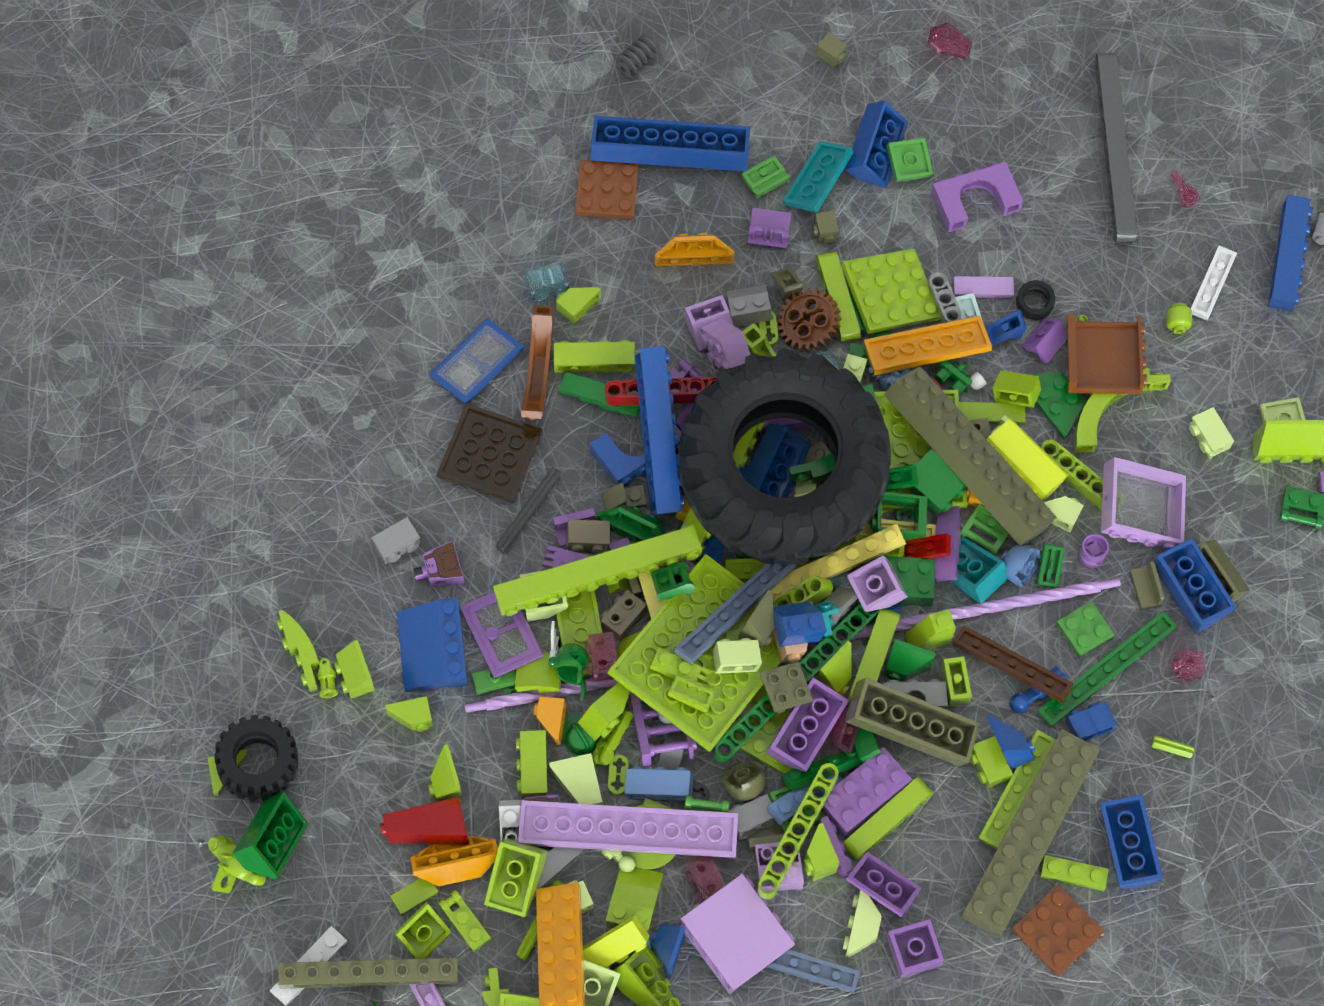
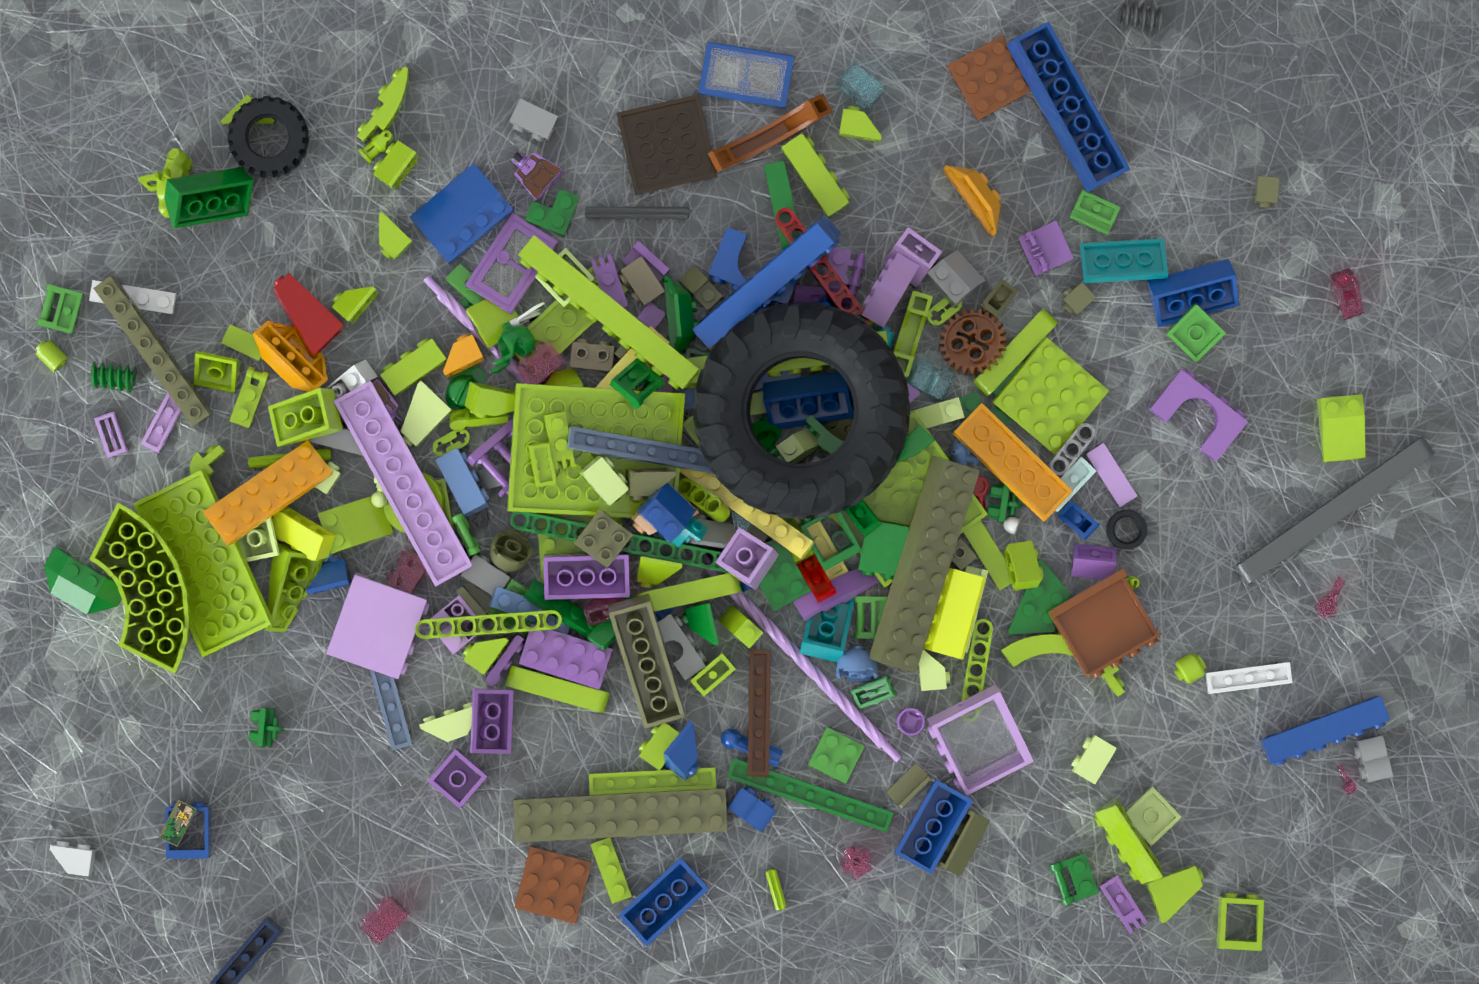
camera: 60 degrees right, 20 degrees up
none -> green plate [525,189,580,236]
none -> lime slope [1317,394,1366,462]

